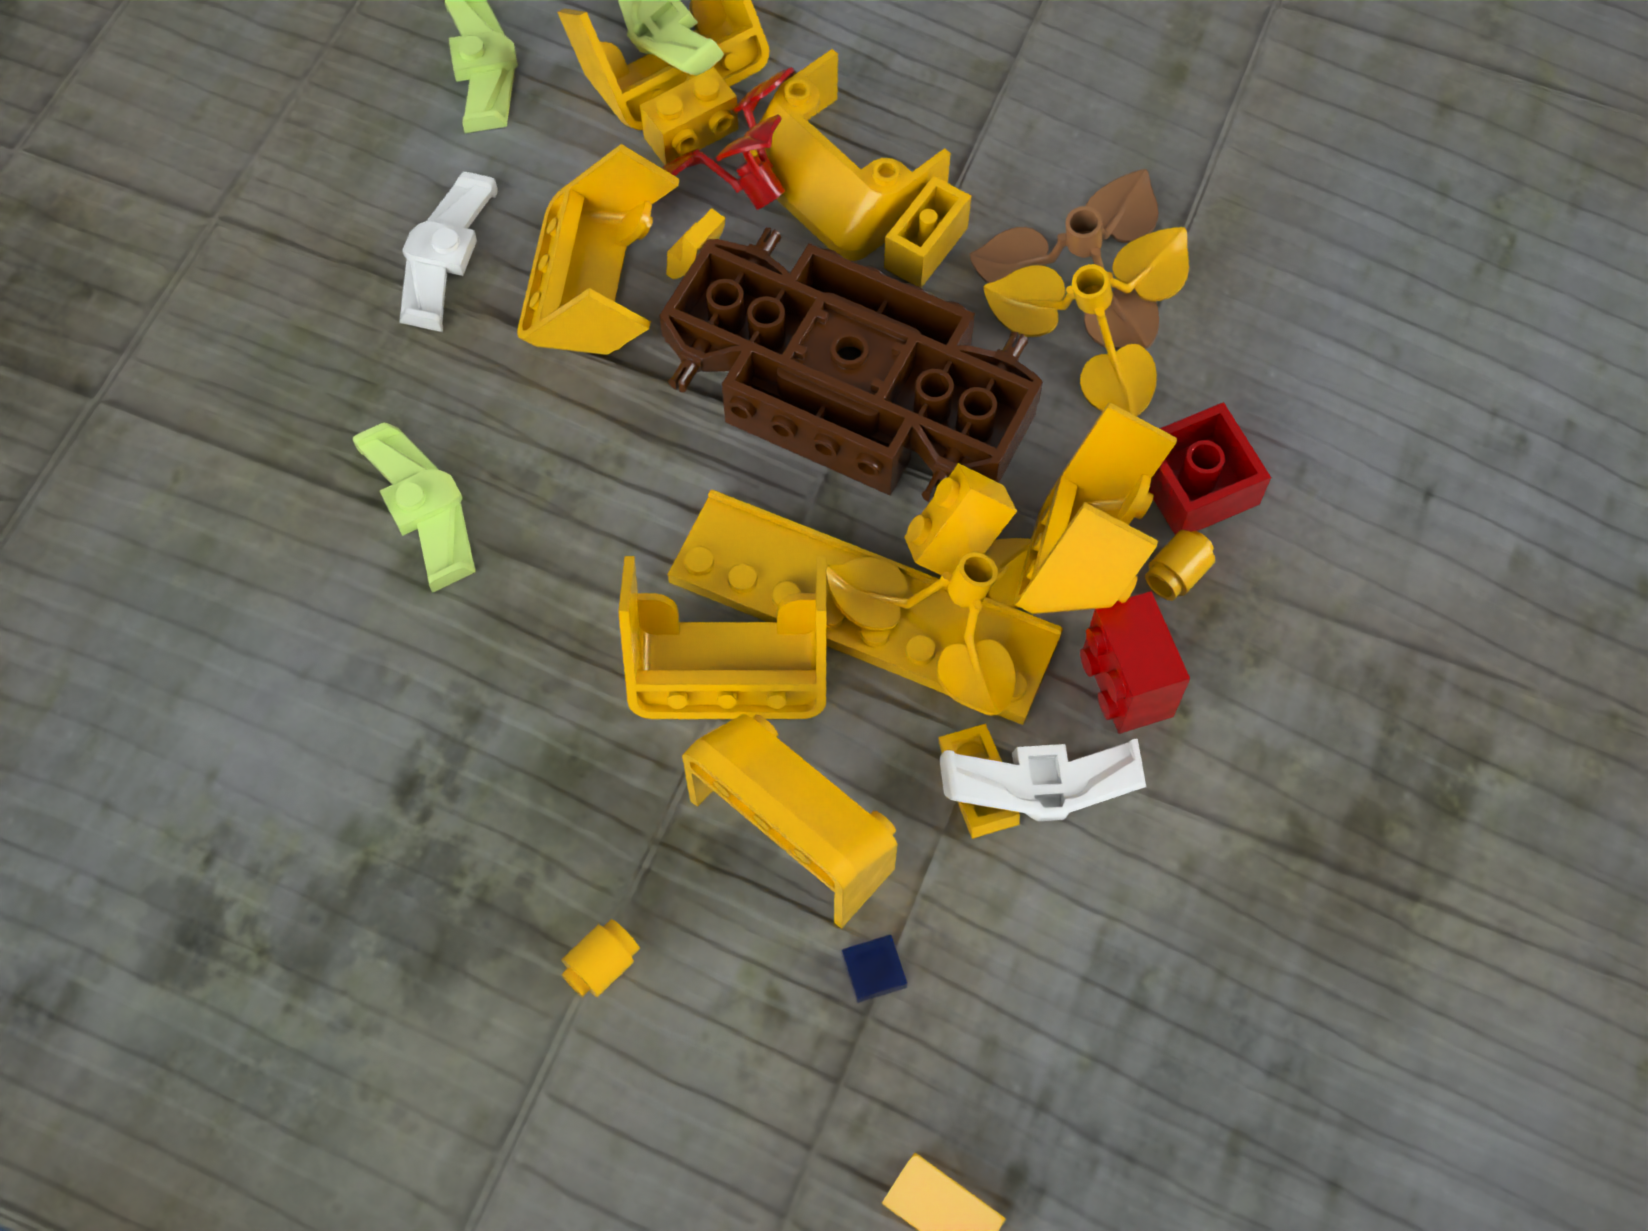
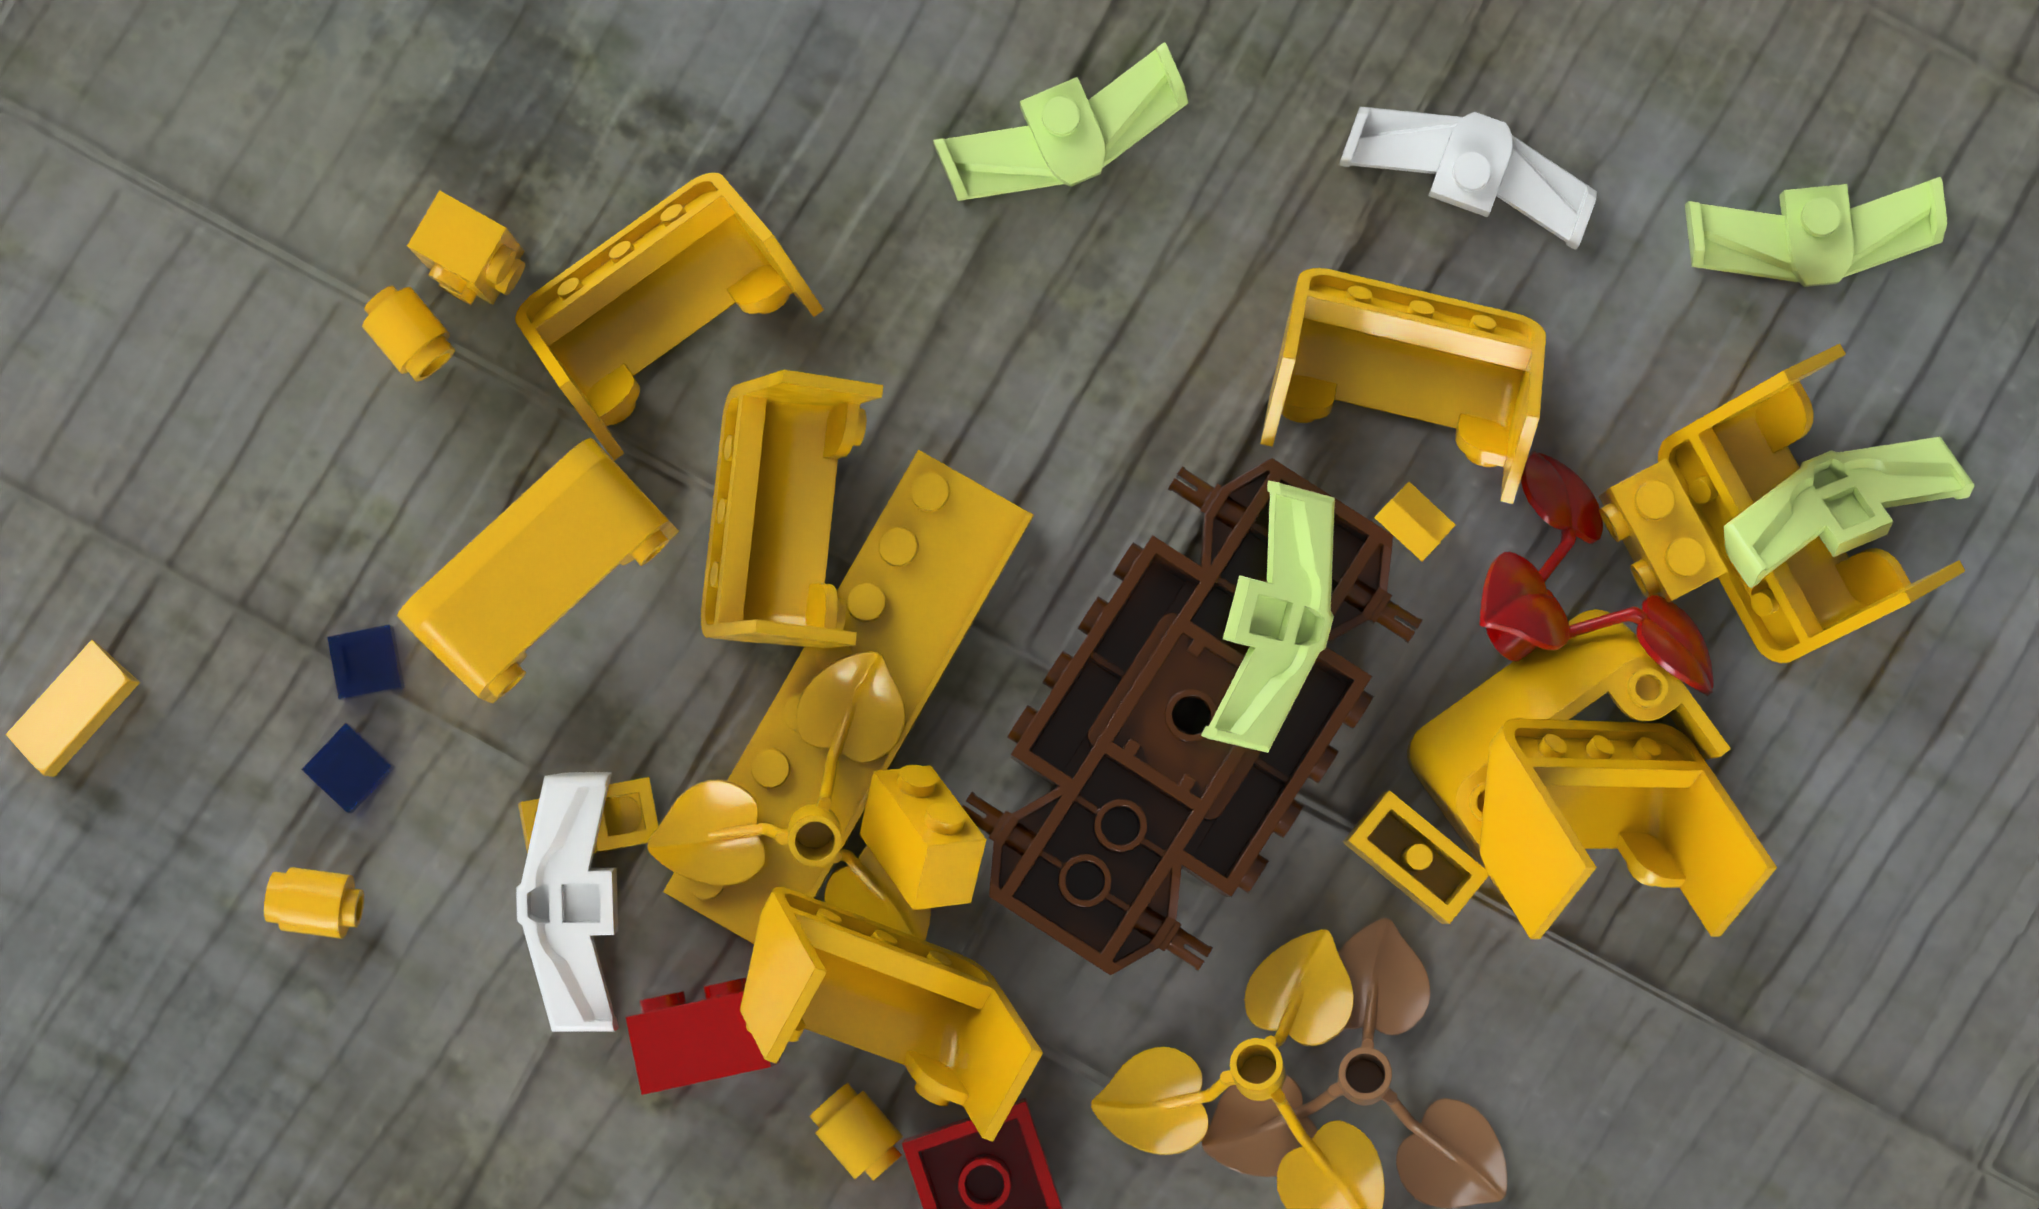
camera: 100 degrees right, 20 degrees up
none -> yellow brick [264,867,364,939]
none -> clear blue tile [301,723,395,814]
none -> yellow brick [407,190,525,305]
none -> yellow windscreen [515,173,824,461]
none -> yellowish green plate [1201,480,1335,753]
none -> yellow windscreen [1479,718,1777,939]

